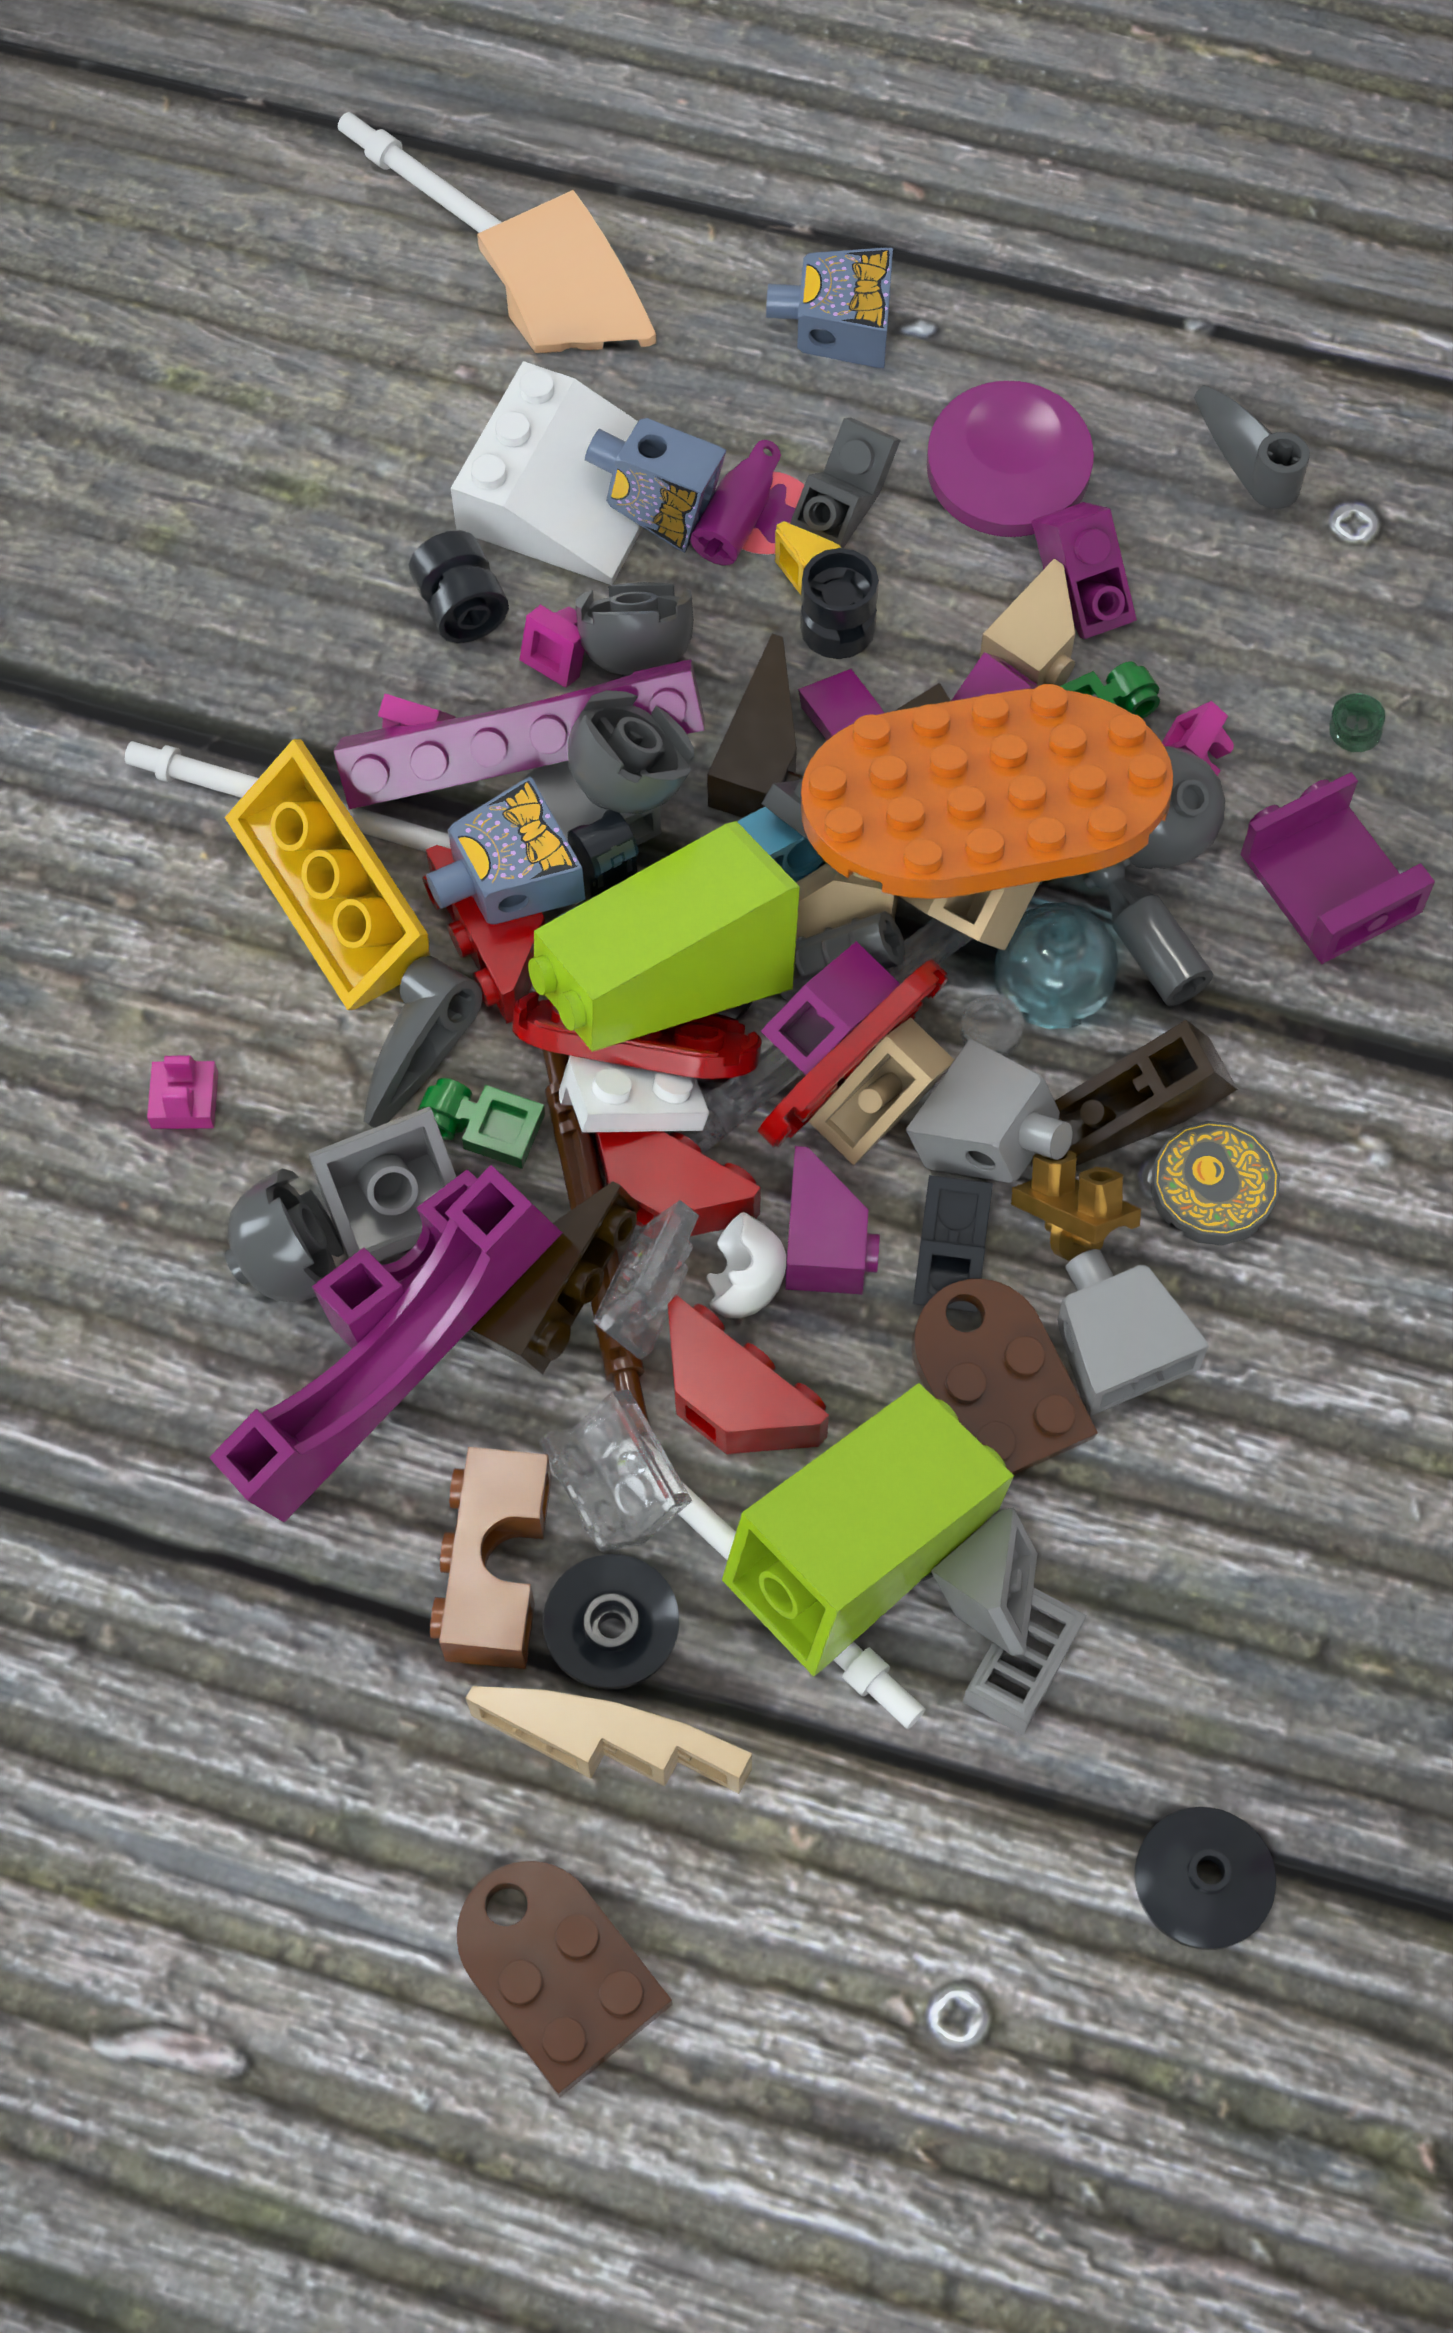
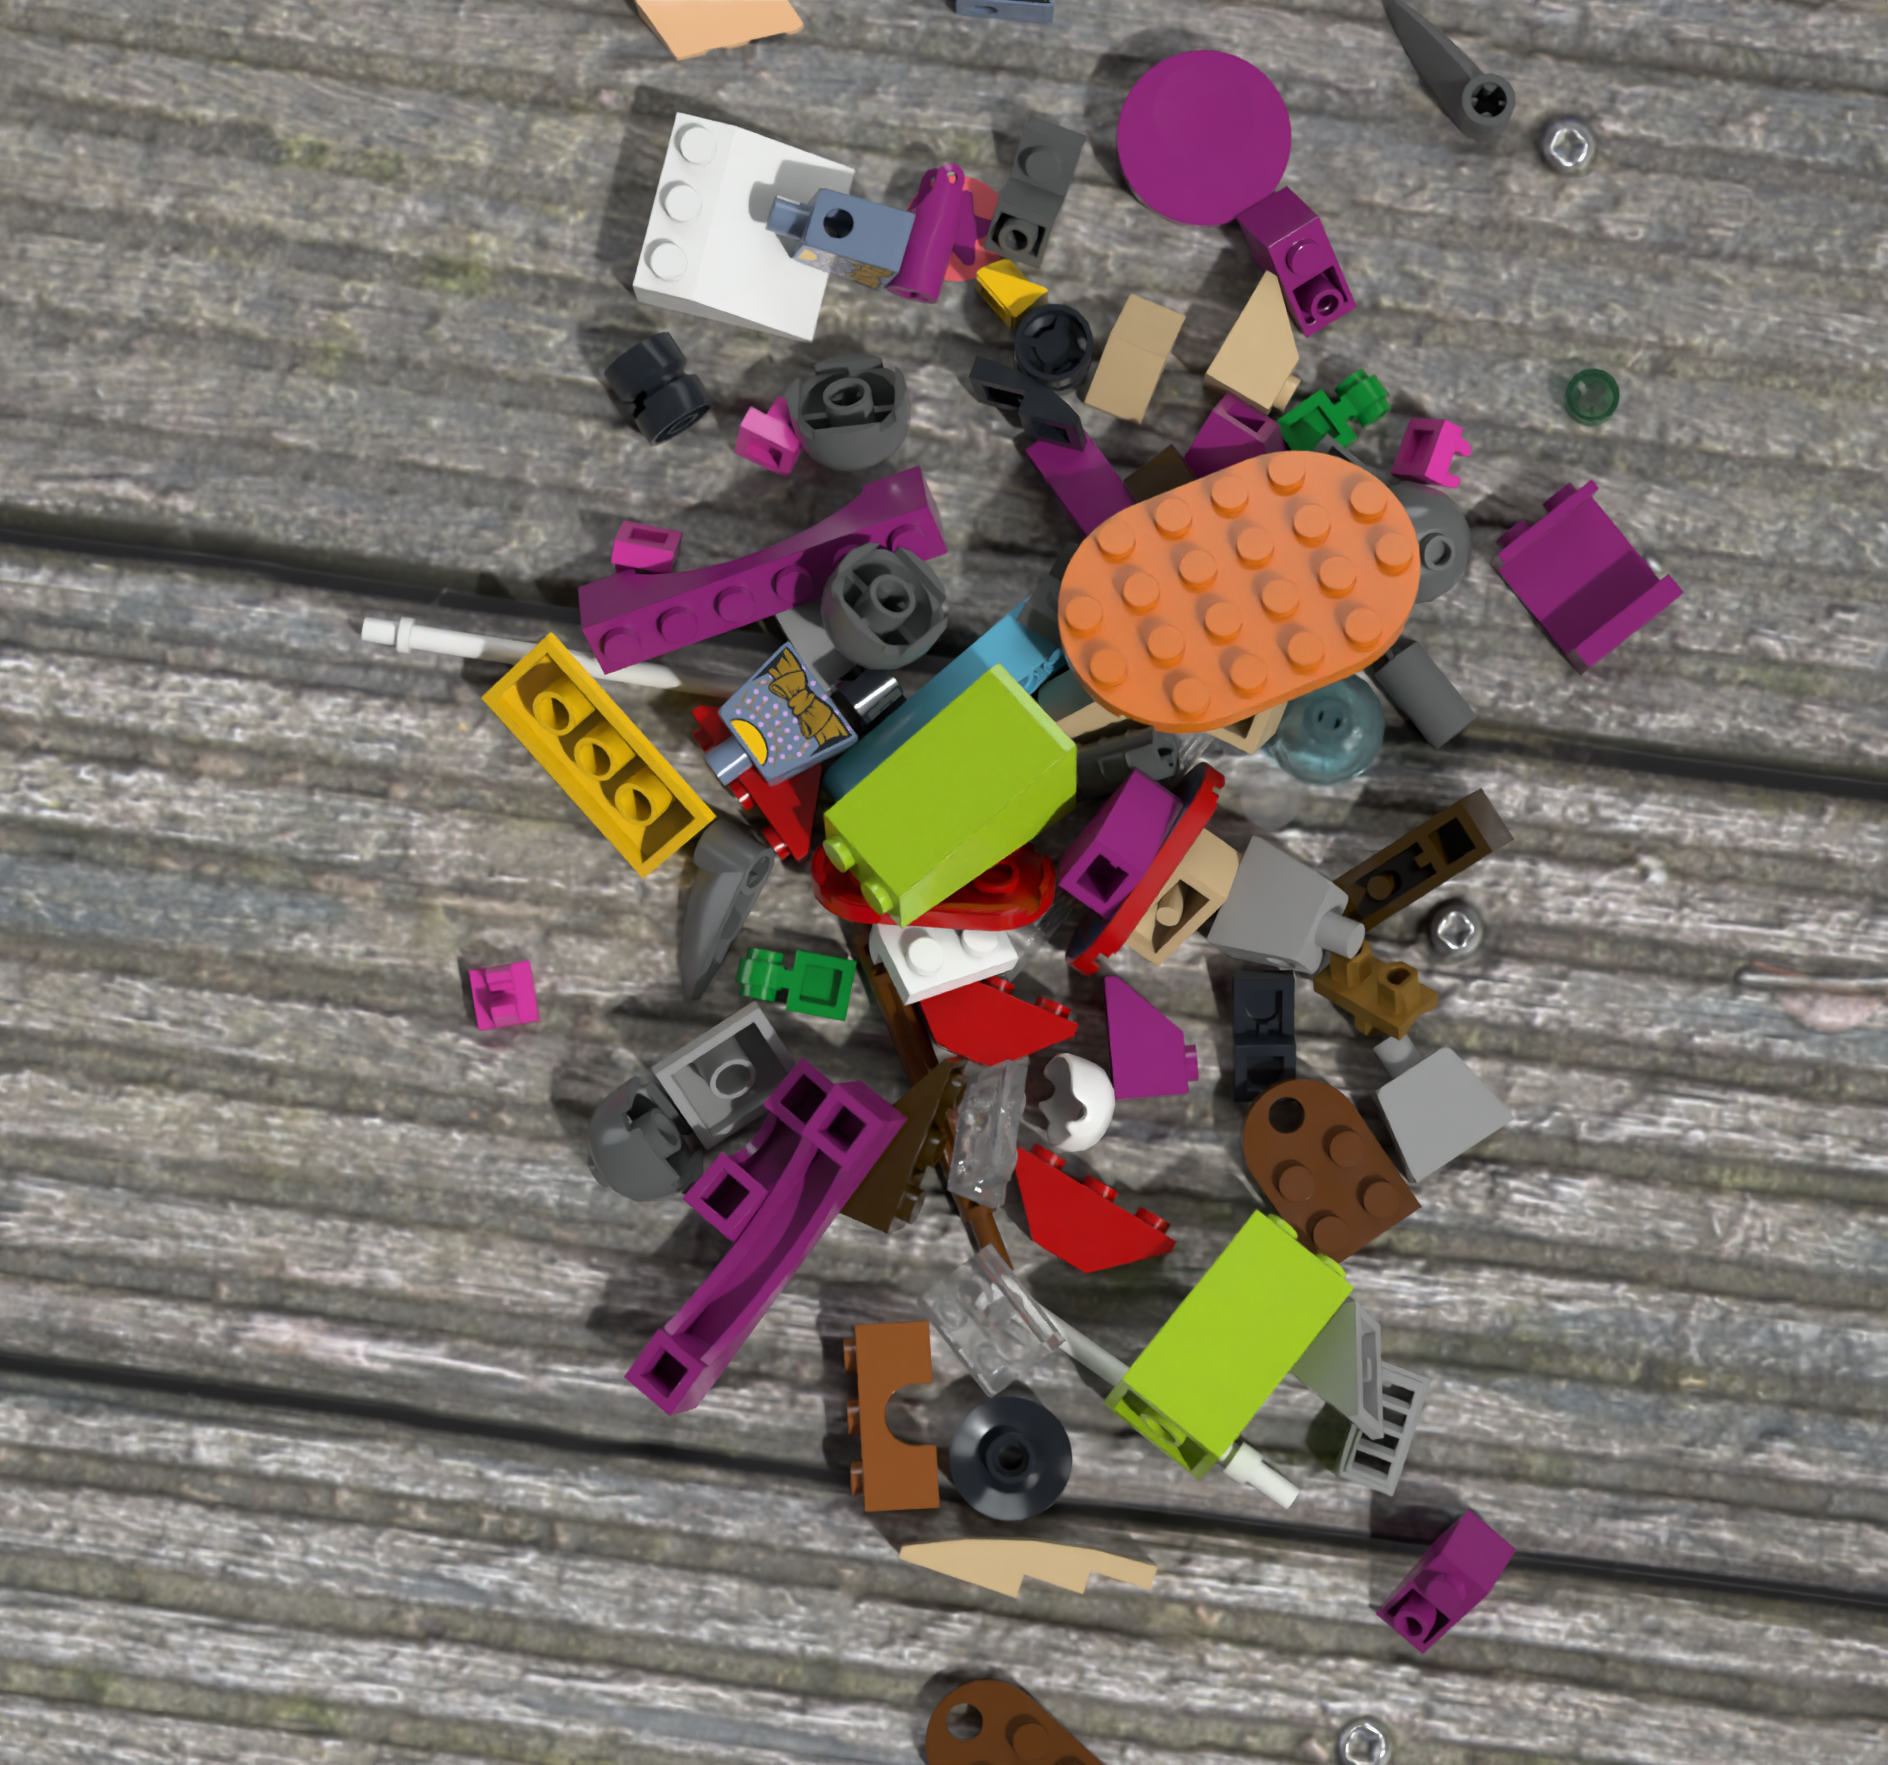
camera: 10 degrees left, 20 degrees up
dark brown slope [707,633,803,818] -> none
black dish [1134,1807,1276,1950] -> none
tile [1151,1121,1280,1245] -> none
none -> black slope [969,356,1087,452]
none -> tan slope [1084,293,1186,427]
none -> magenta slope [1376,1509,1516,1654]

